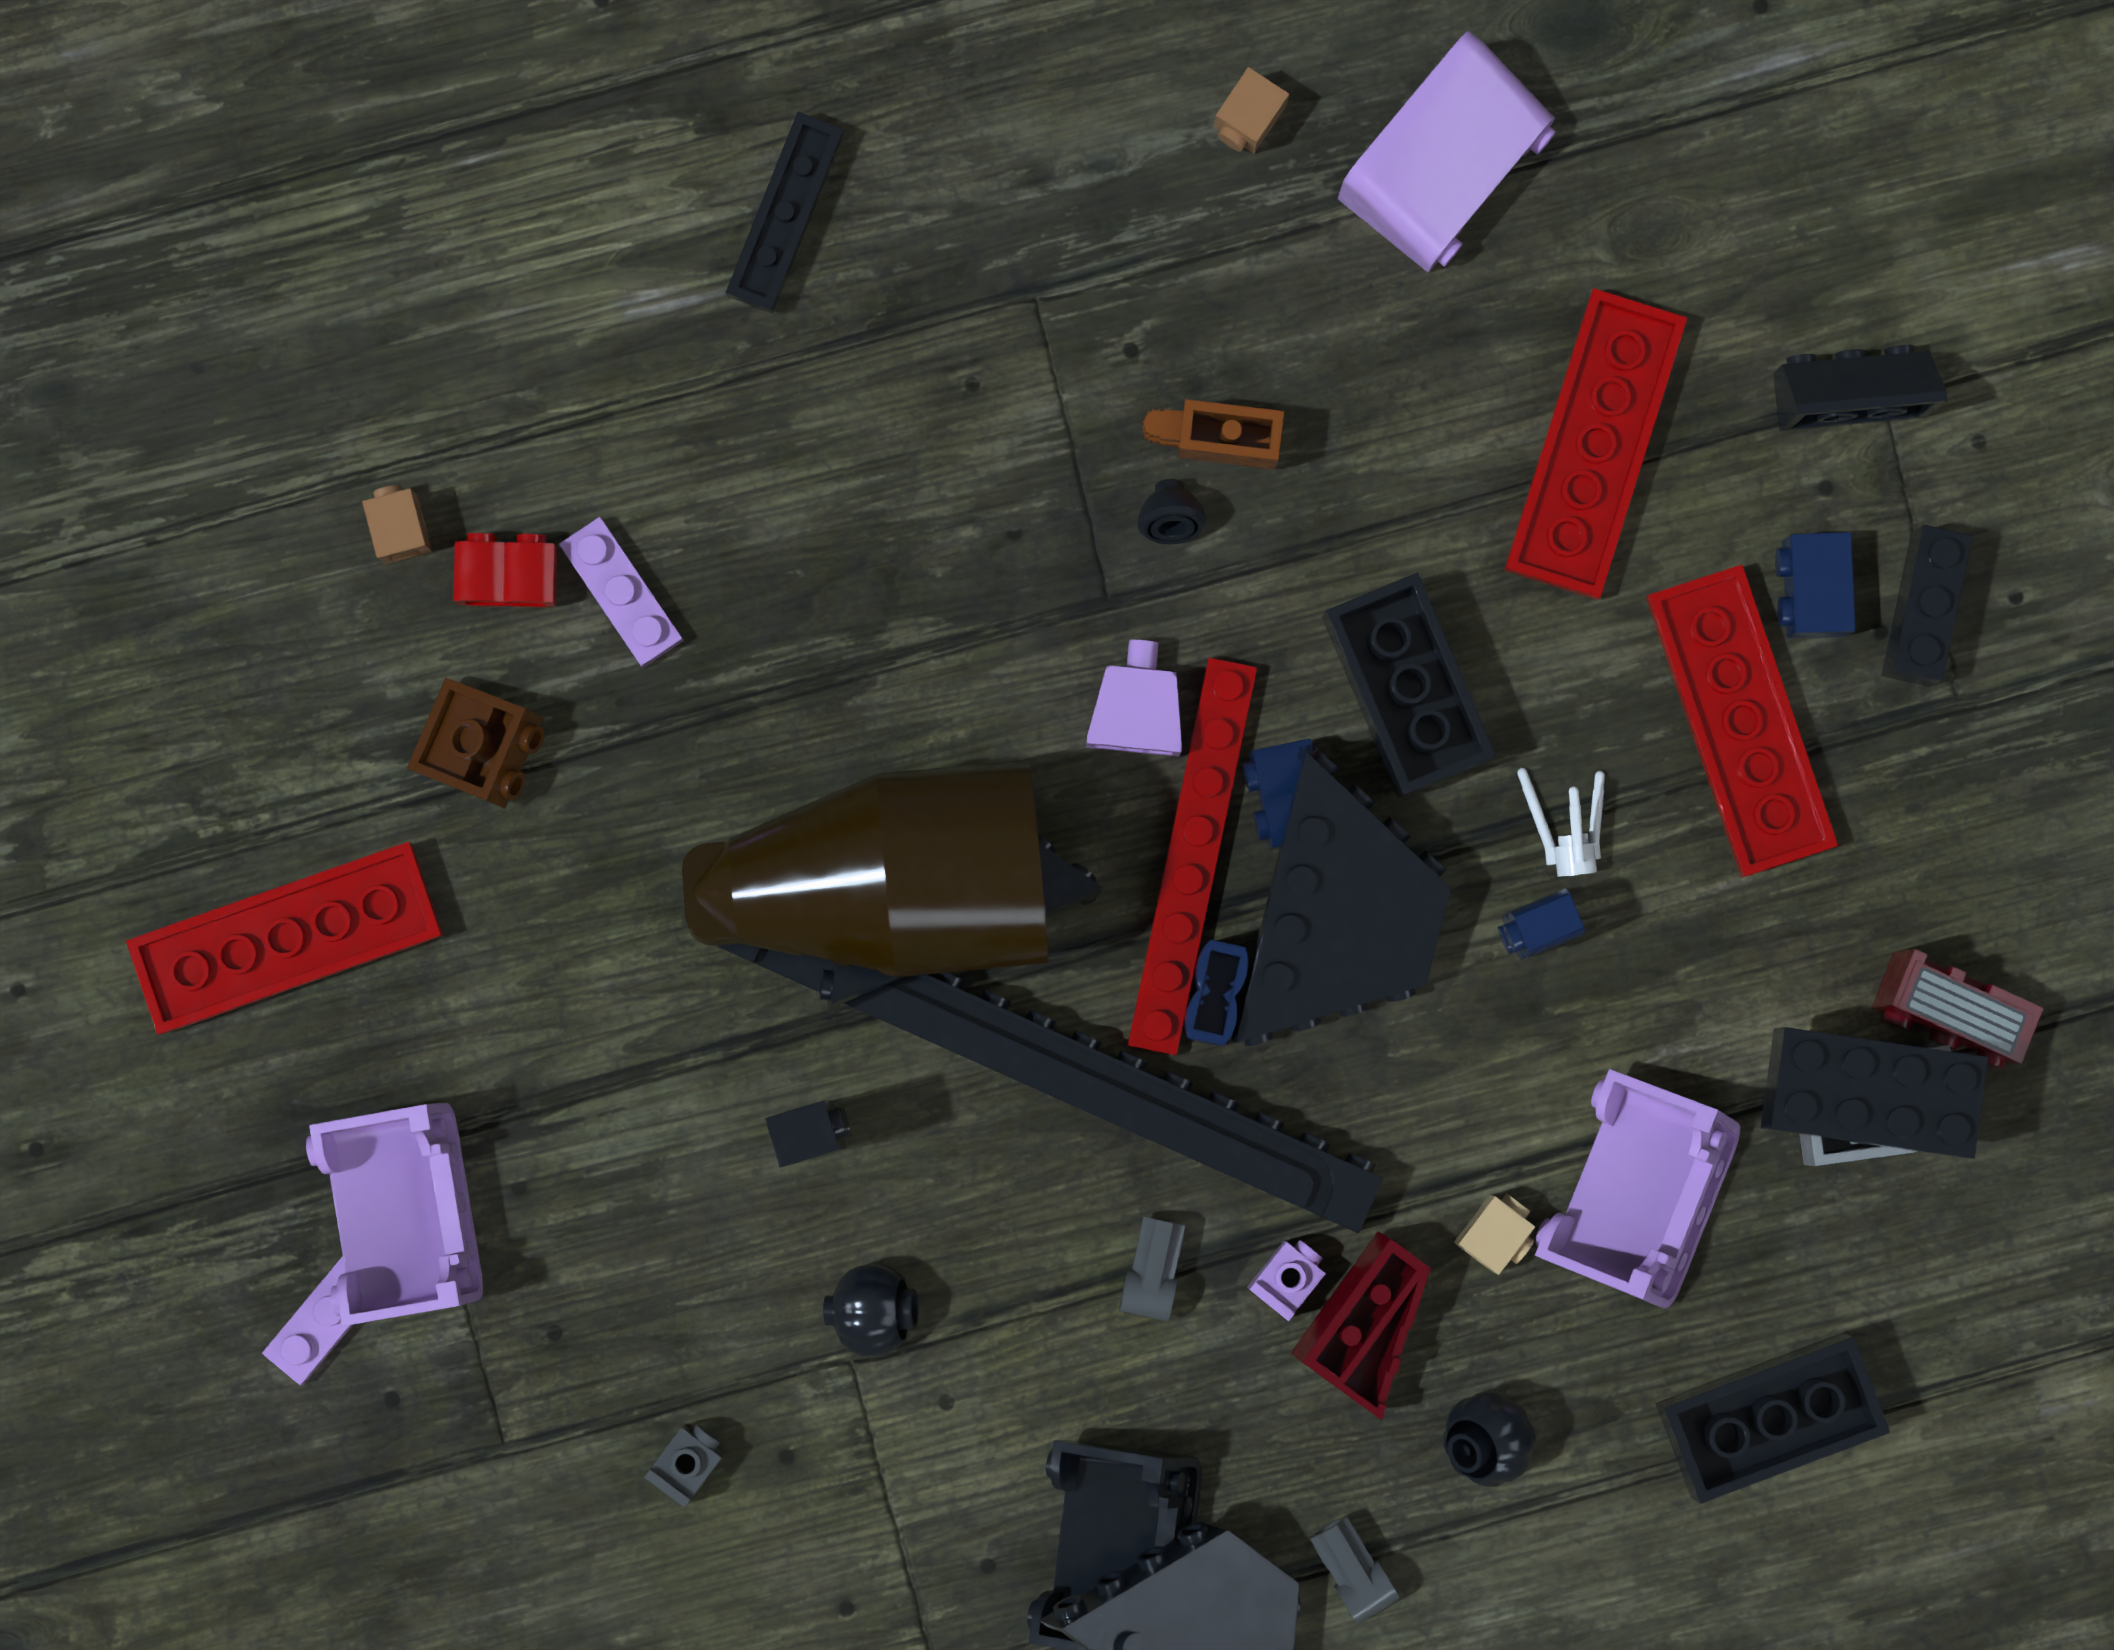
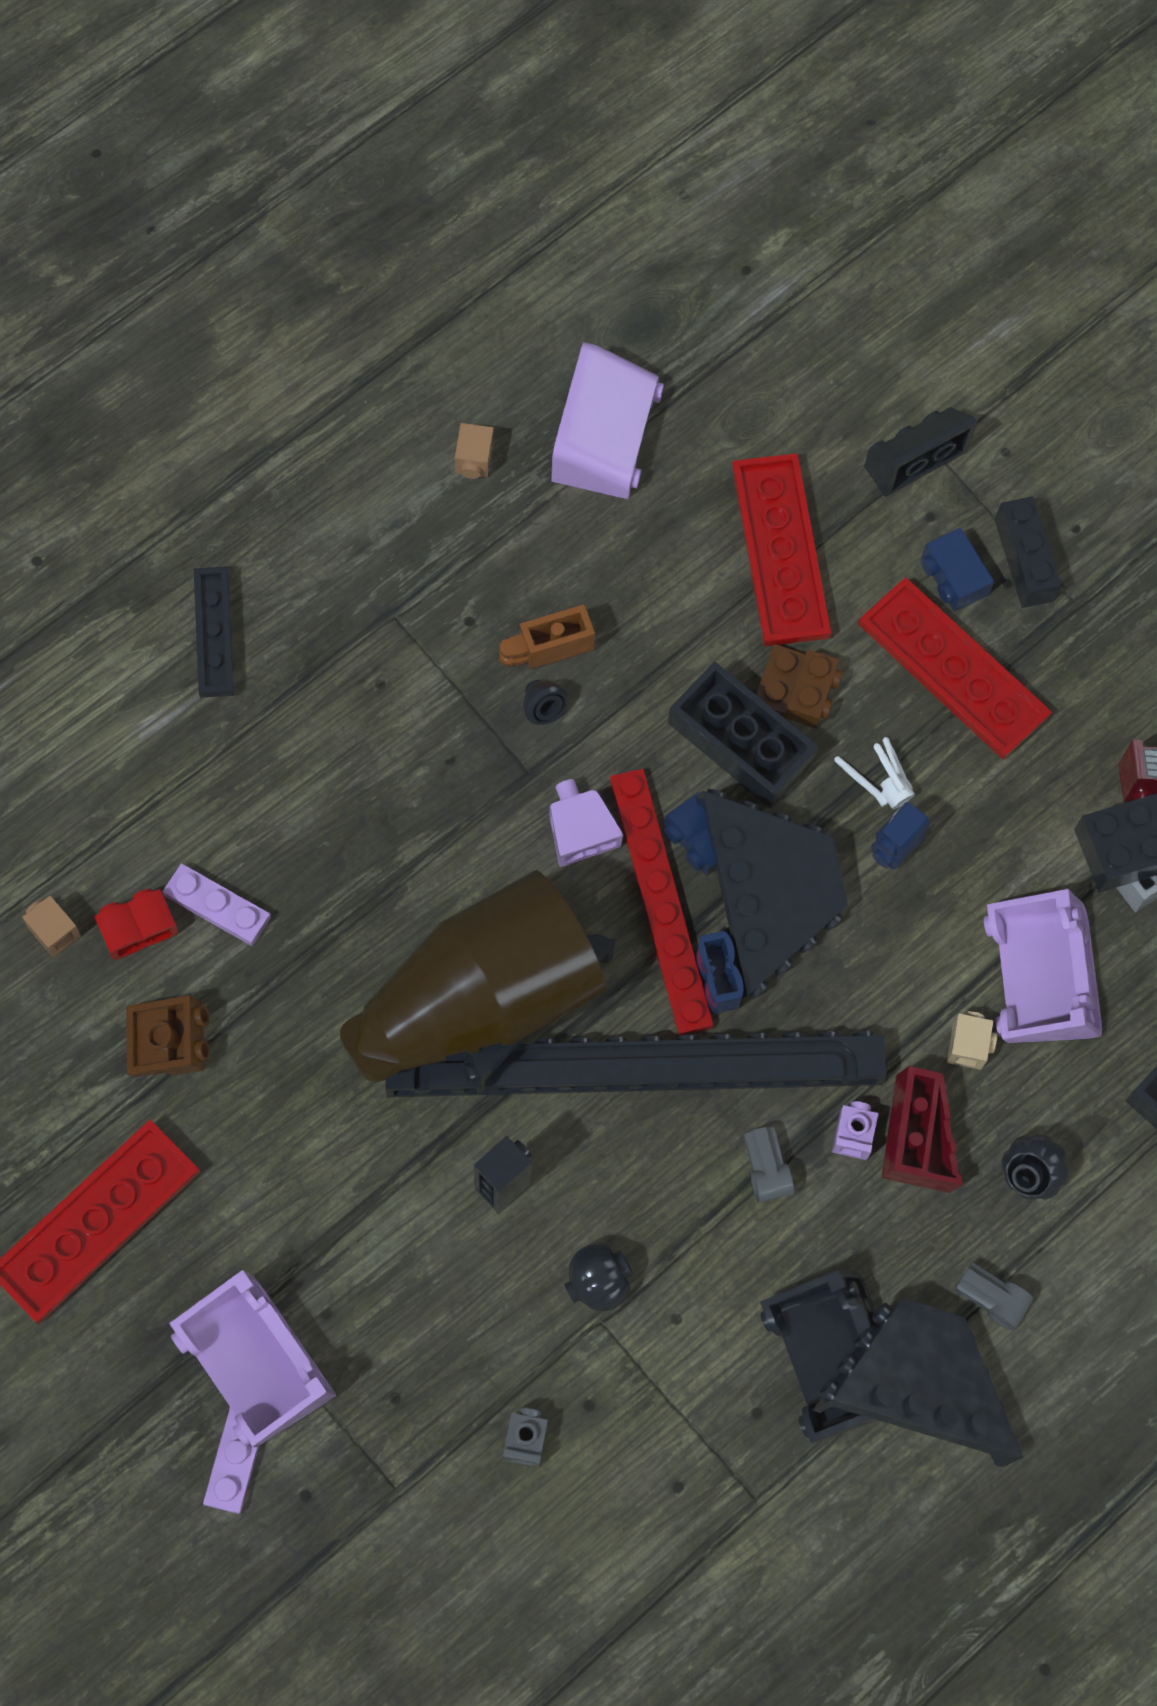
camera: 30 degrees left, 15 degrees down
none -> reddish brown plate [756,644,843,729]

